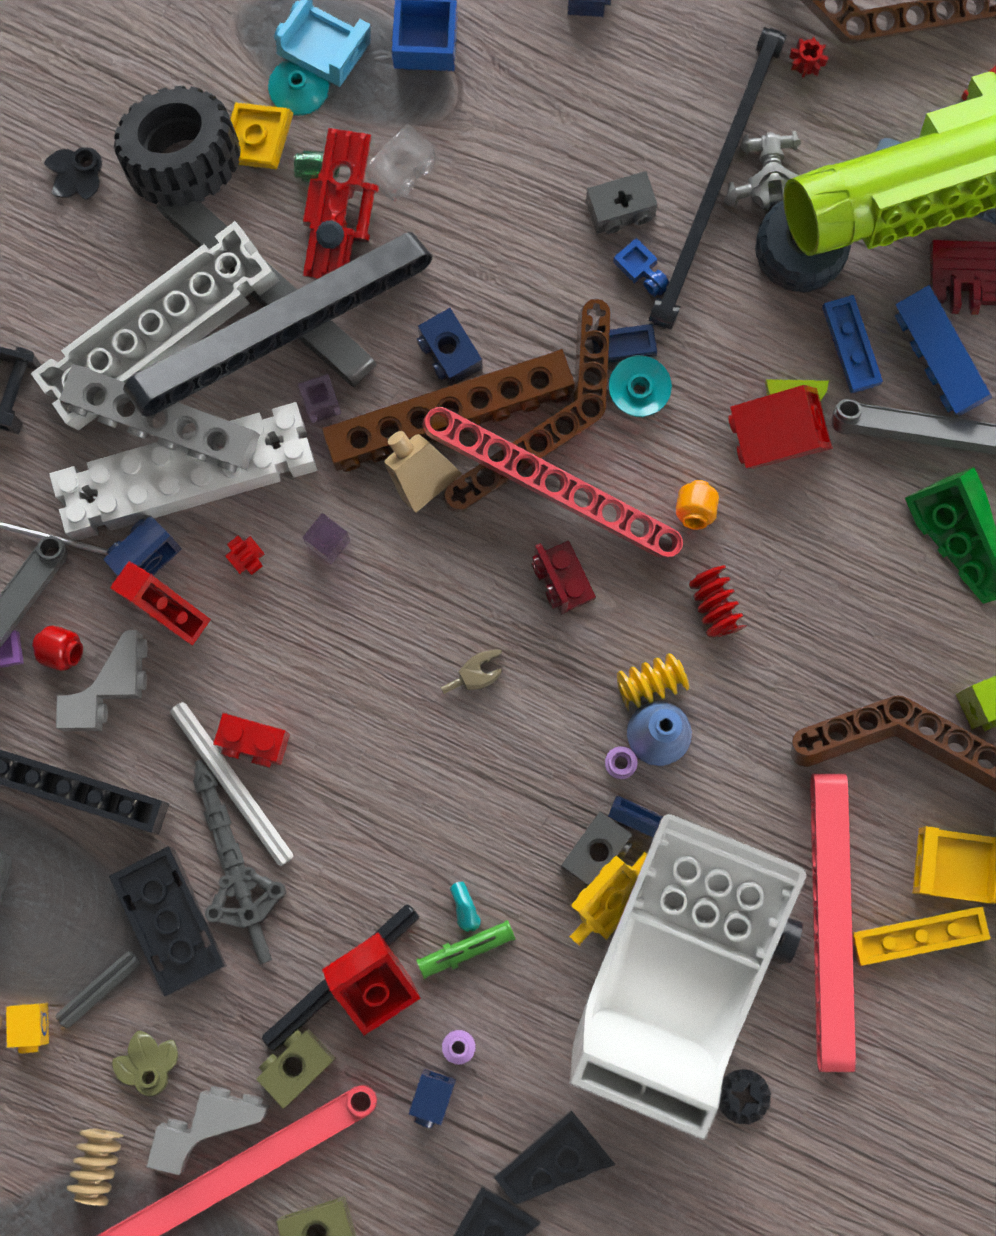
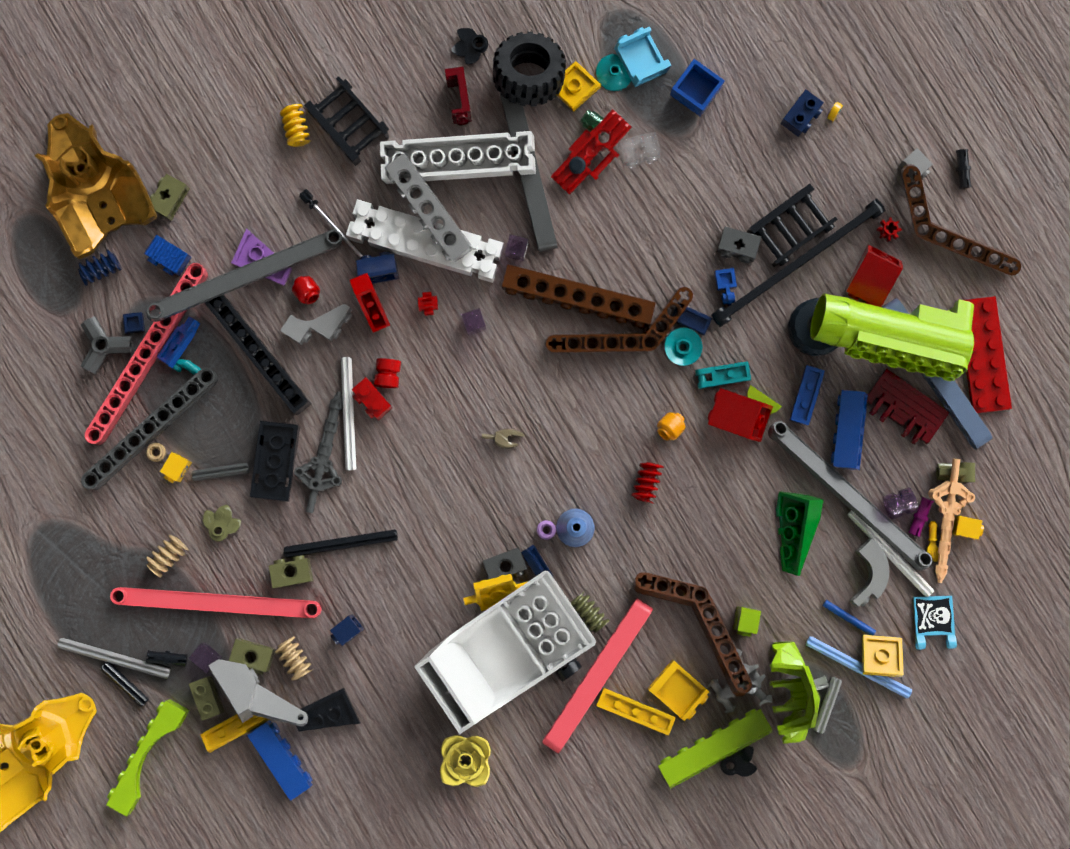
camera: 30 degrees right, 5 degrees up
beam [123,232,433,417] -> none
light grey arch [147,1086,270,1175] -> none
red brick [322,932,421,1036] -> none
tan torso [384,431,462,513] -> none
dark blue brick [416,308,483,386] -> none
bright green pin [416,920,516,979] -> none
coral beam [423,407,683,558] -> none
lavender plate [442,1030,475,1064] -> none
teal arm [450,882,481,932] -> none
black wing [494,1110,615,1205] -> none
dark red bracket [531,540,596,615] -> none
yellow piece [617,653,690,711] -> none
black gear [718,1069,771,1125] -> none
light grey piece [724,131,801,210] -> none
none -> tan piece [275,636,314,681]
none -> red wheel [374,358,401,389]
none -> light yellow brick [440,735,491,787]
none -> dark red panel [445,66,472,126]
none -> olive piece [570,591,610,633]
none -> teal plate [695,361,751,389]
none -> black fence [747,184,838,267]
none -> red slope [846,244,903,307]

